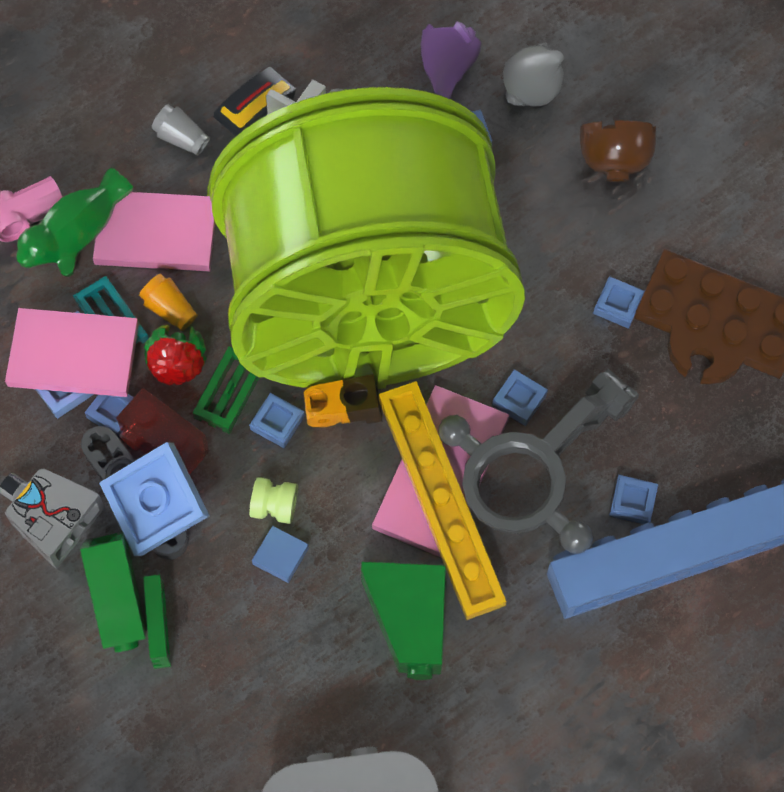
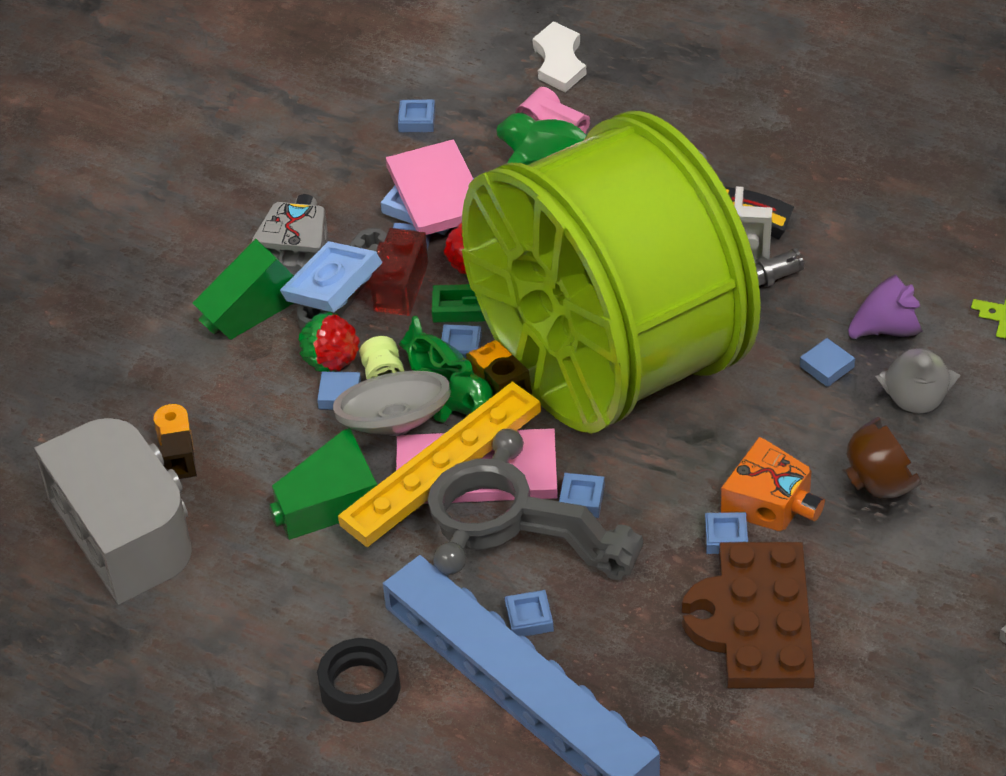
camera: 70 degrees right, 20 degrees down
green tile [143,575,171,669] -> none
none -> leg [153,404,197,479]
none -> red piece [298,312,360,372]
none -> black tyre [317,638,401,723]
none -> light grey dish [333,371,451,436]
none -> green animal [399,316,493,423]
none -> orange torso [721,437,825,531]

